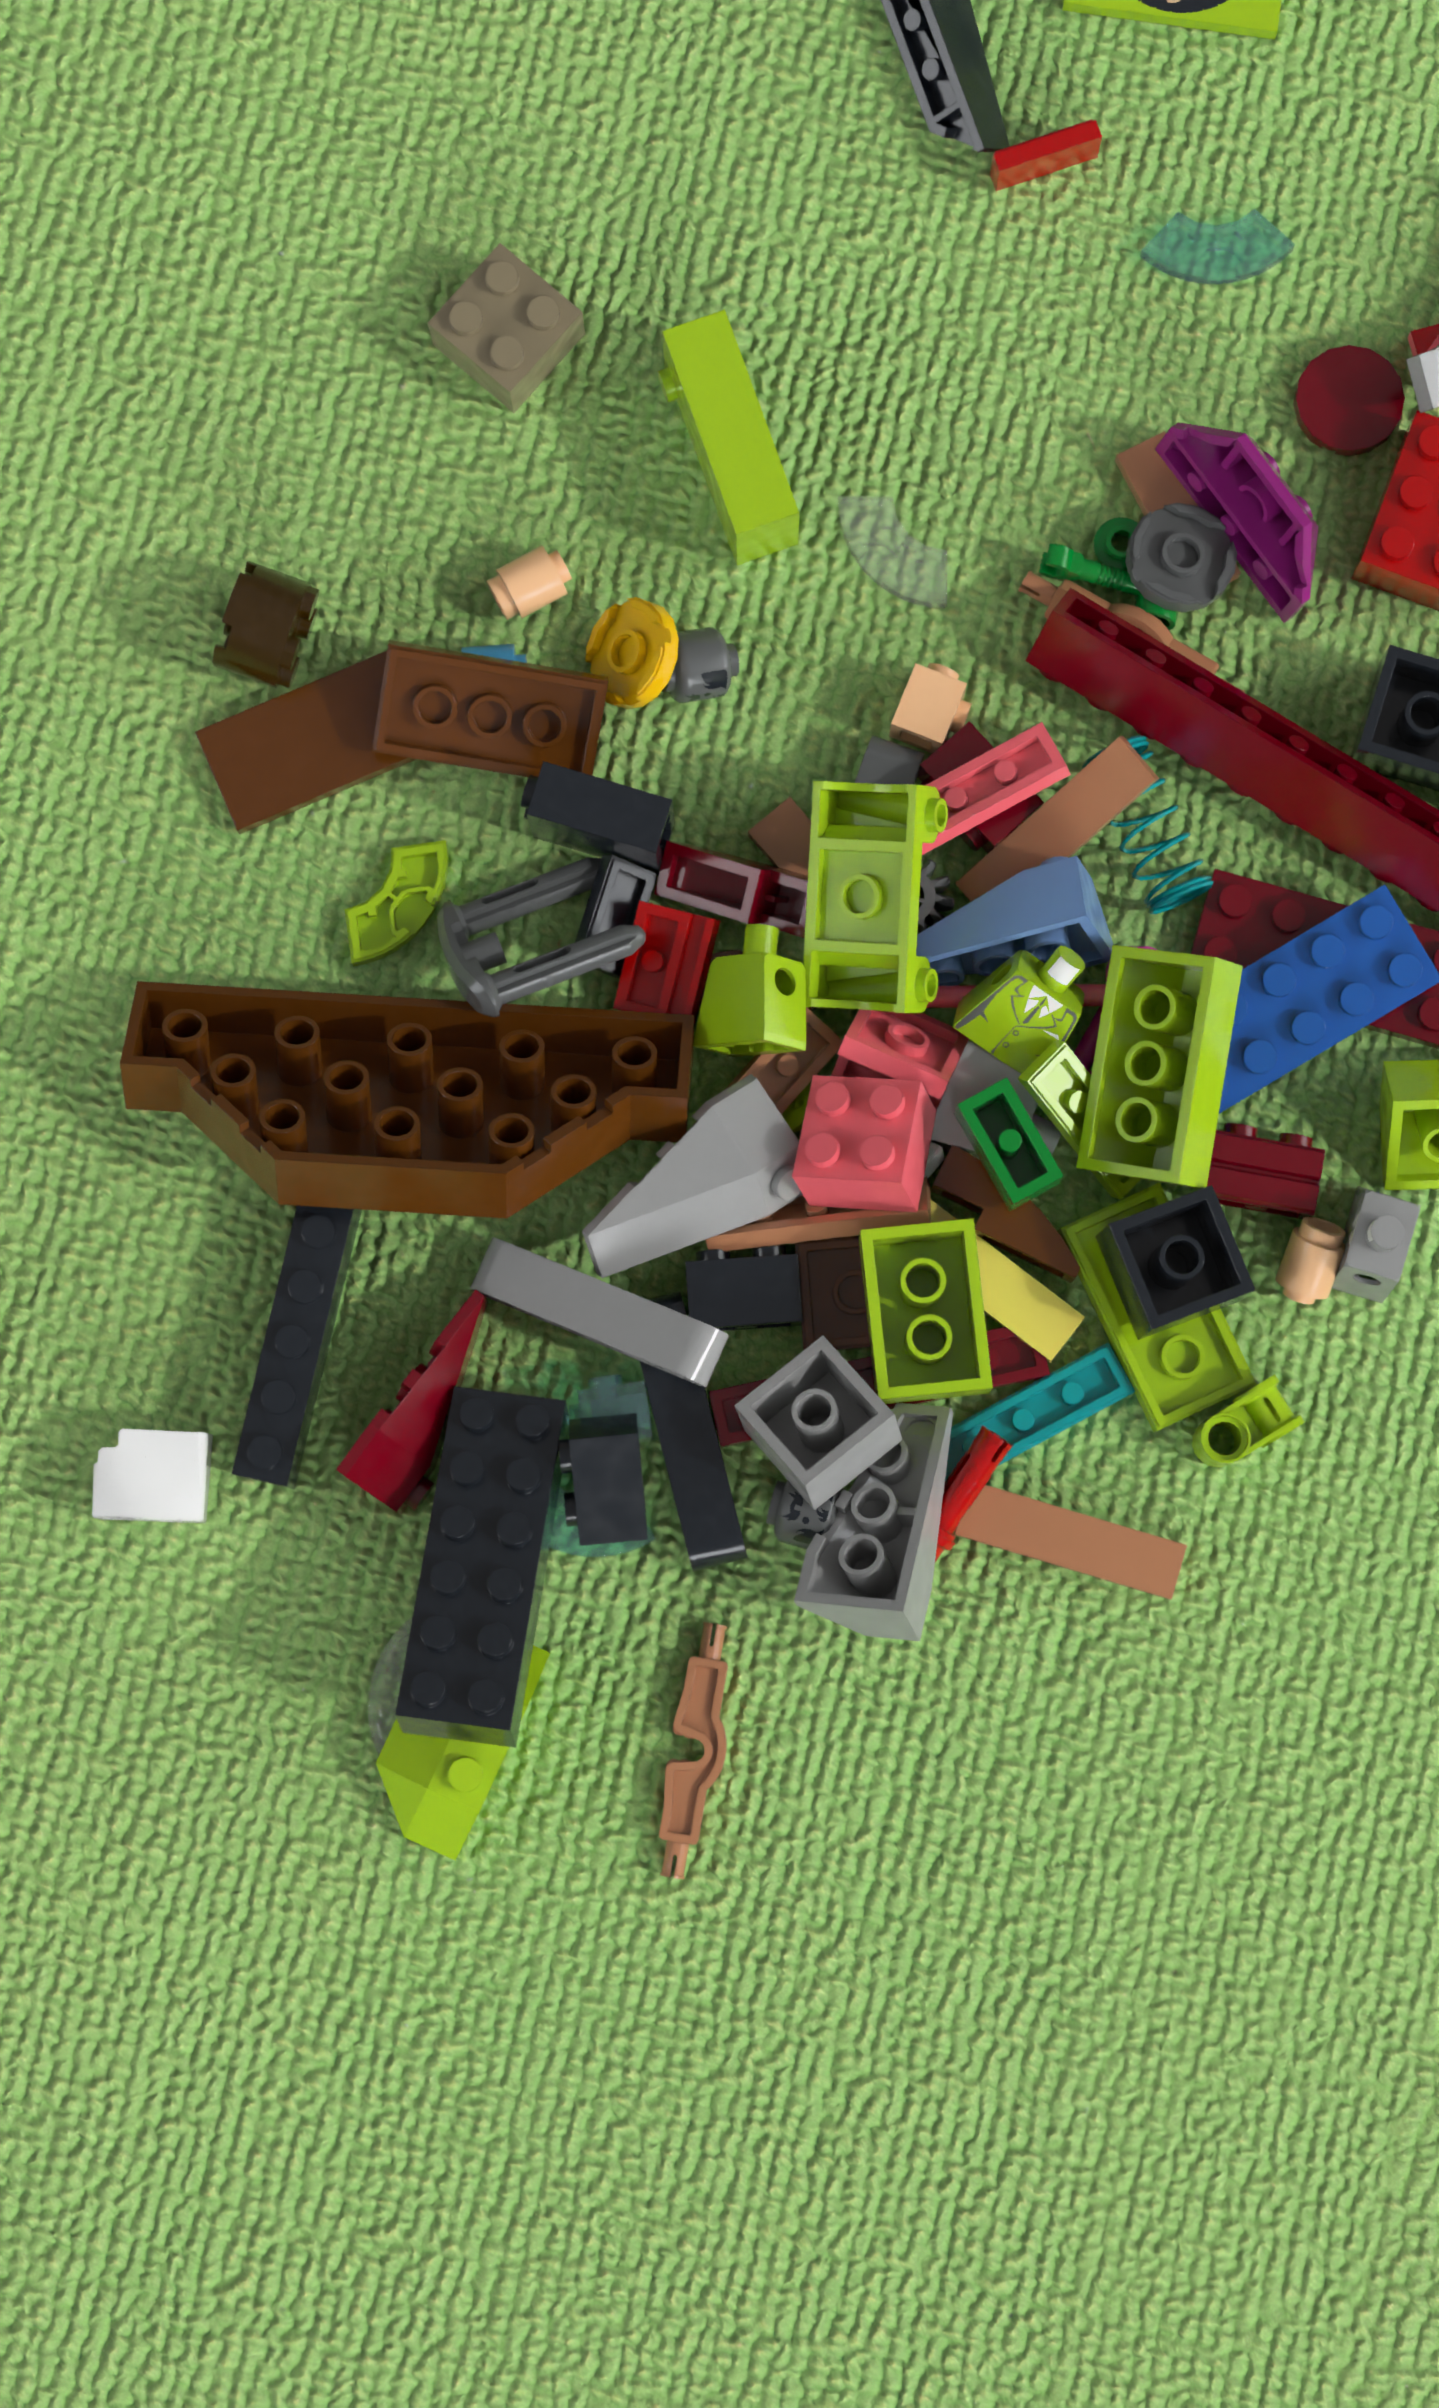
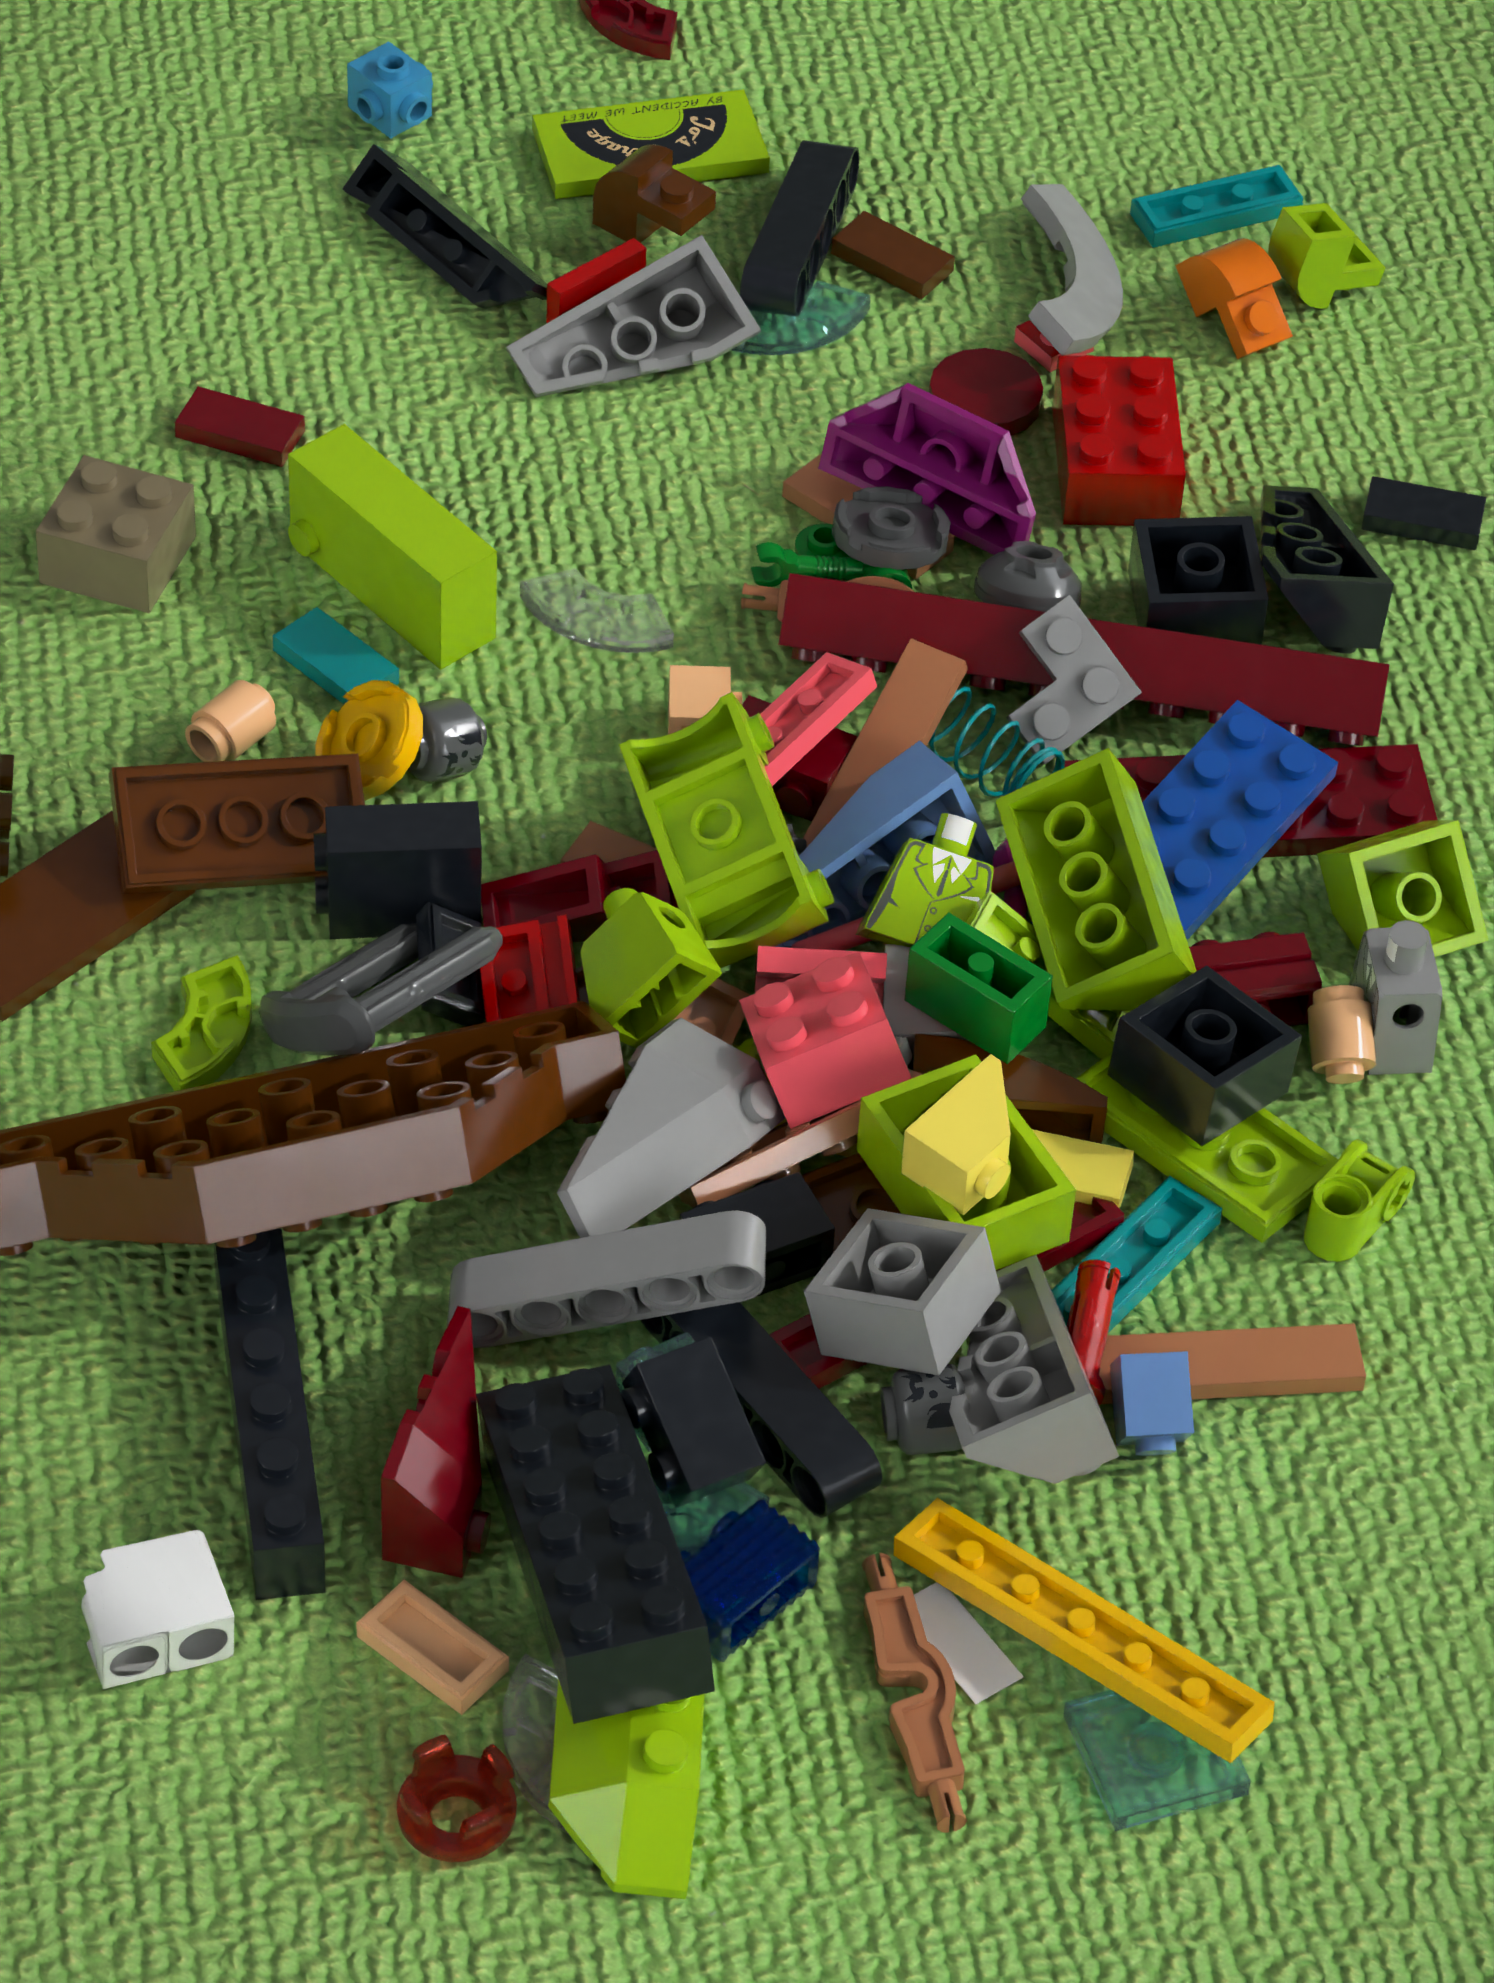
camera: 30 degrees left, 35 degrees down
none -> dark red tile [175,386,305,467]
none -> teal tile [272,607,399,704]
none -> light nougat tile [356,1579,509,1715]
none -> clear red piece [397,1734,517,1862]
none -> light grey wedge [506,235,761,397]
none -> reddish brown brick [592,145,716,243]
none -> clear blue brick [680,1499,820,1662]
none -> black beam [740,140,860,317]
none -> reddish brown tile [831,211,955,300]
none -> yellow plate [893,1497,1275,1764]
none -> light yellow slope [901,1054,1011,1216]
none -> white sticker [914,1582,1024,1705]
none -> dark grey piece [974,541,1082,612]
none -> light grey plate [1006,595,1142,766]
none -> clear light blue tile [1063,1690,1251,1831]
none -> medium blue brick [1110,1351,1194,1456]

